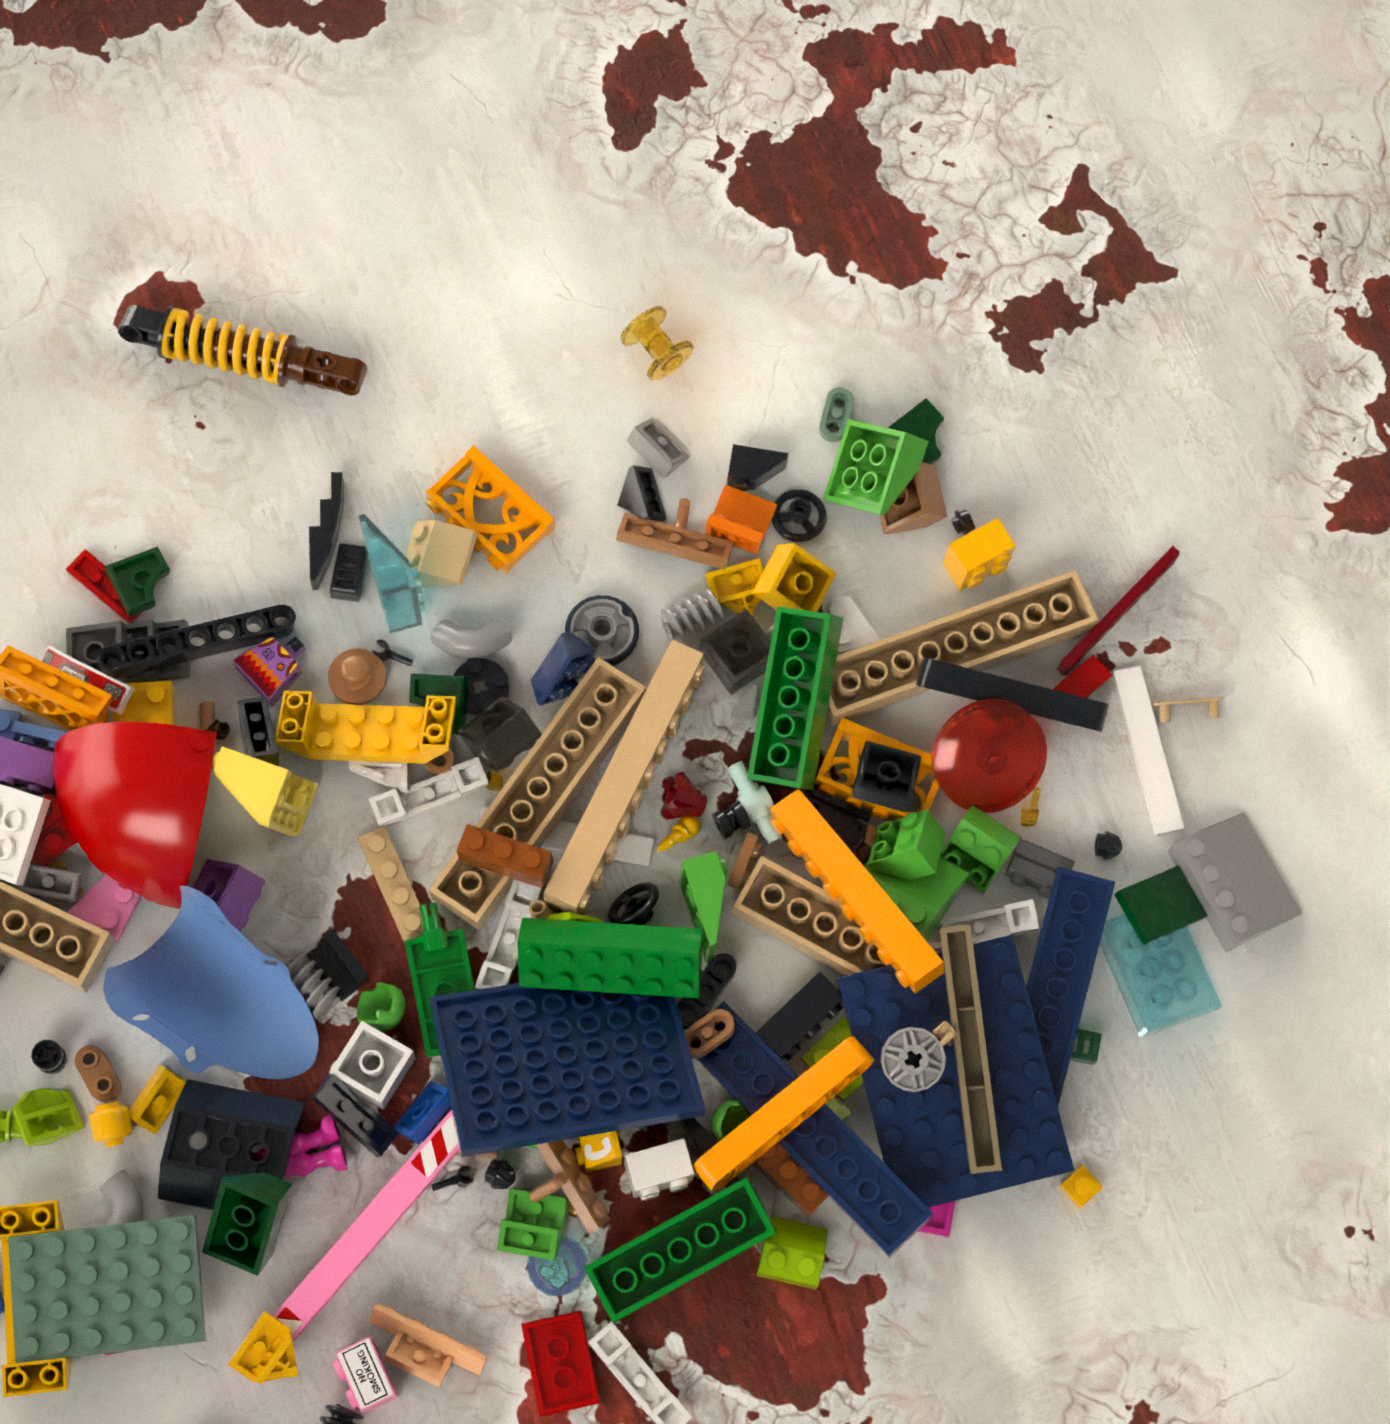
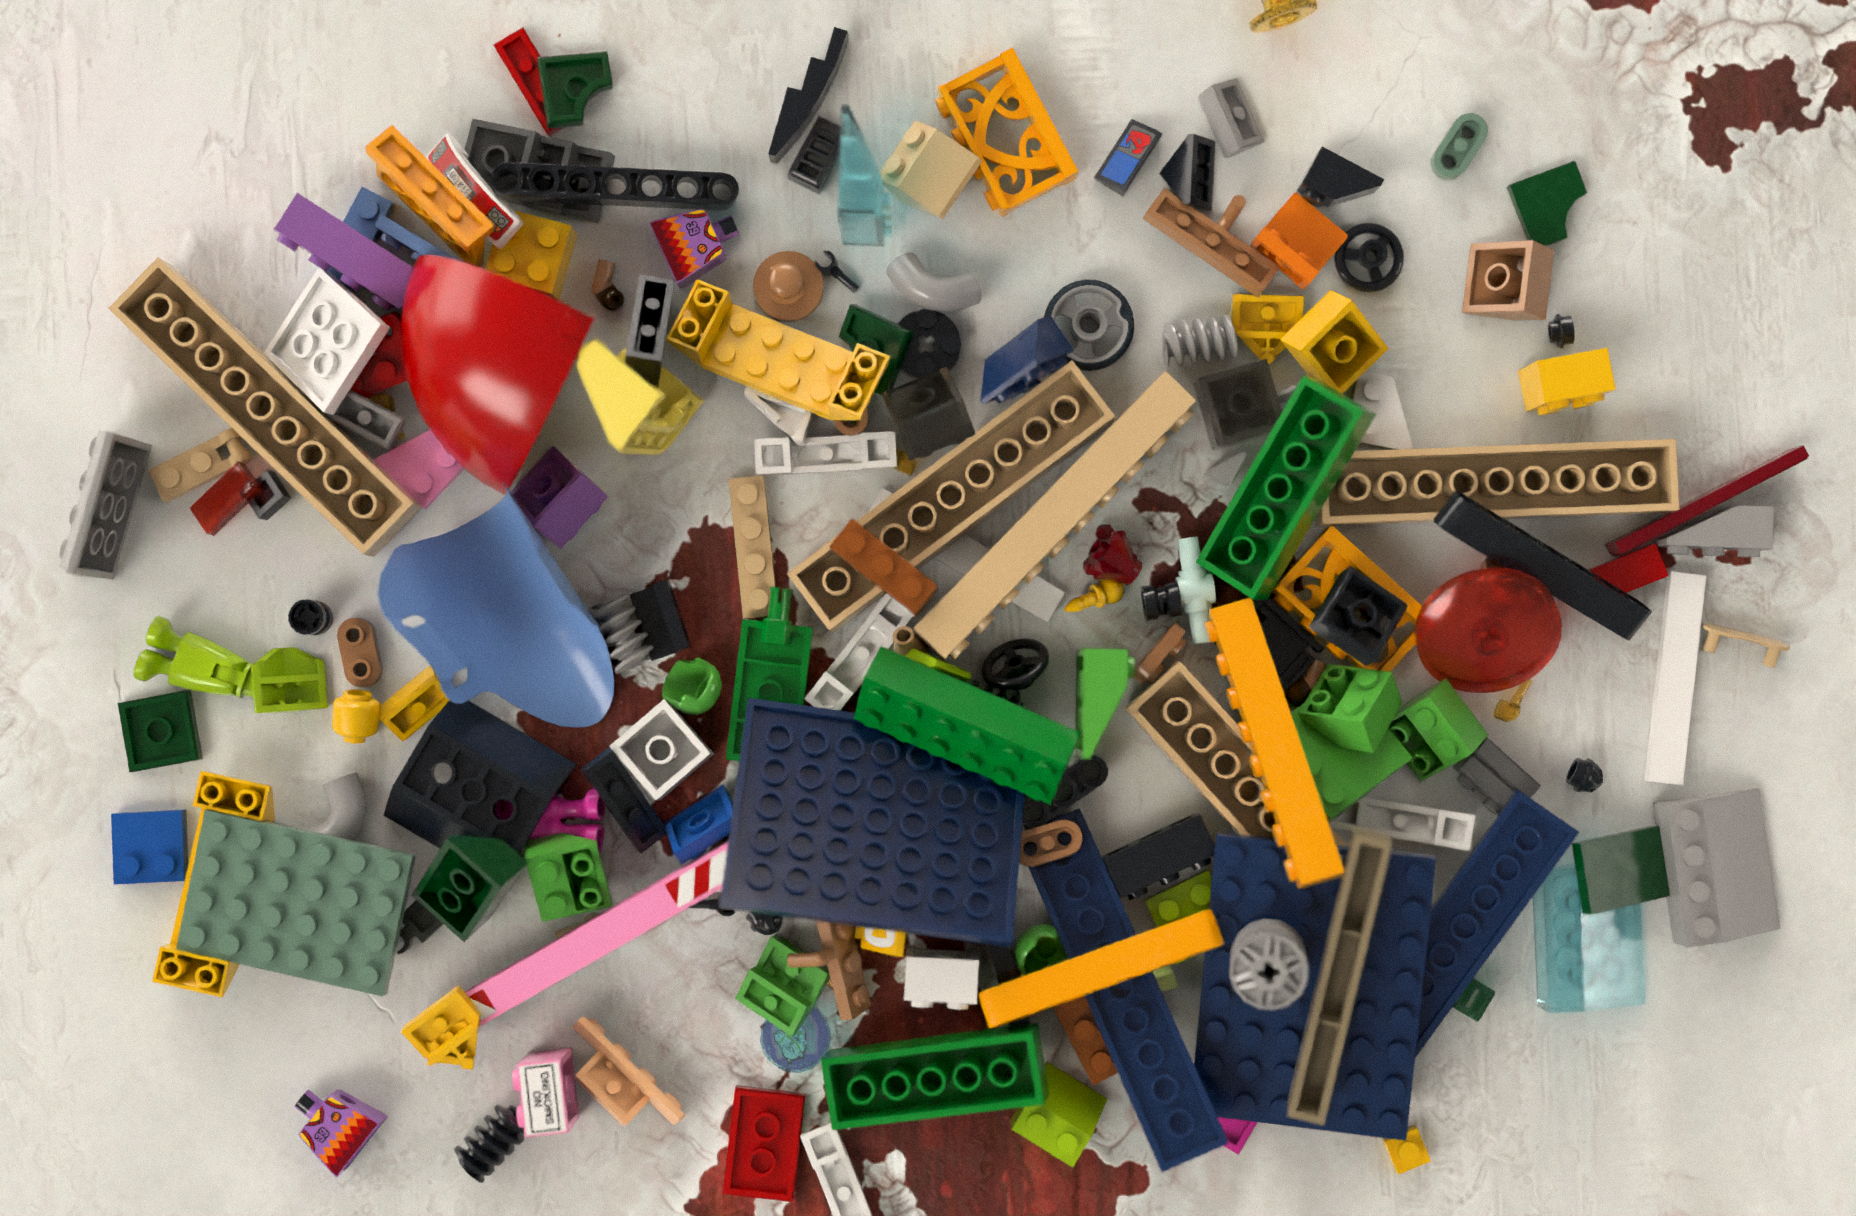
camera: 25 degrees right, 15 degrees up
bright green slope [823,419,928,516] -> none
tan hand [932,1021,957,1046] -> none
none -> pearl dark grey plate [397,900,443,954]
none -> bright green slope [525,833,613,922]
none -> slope [1094,119,1163,197]
none -> light grey slope [1655,505,1774,557]

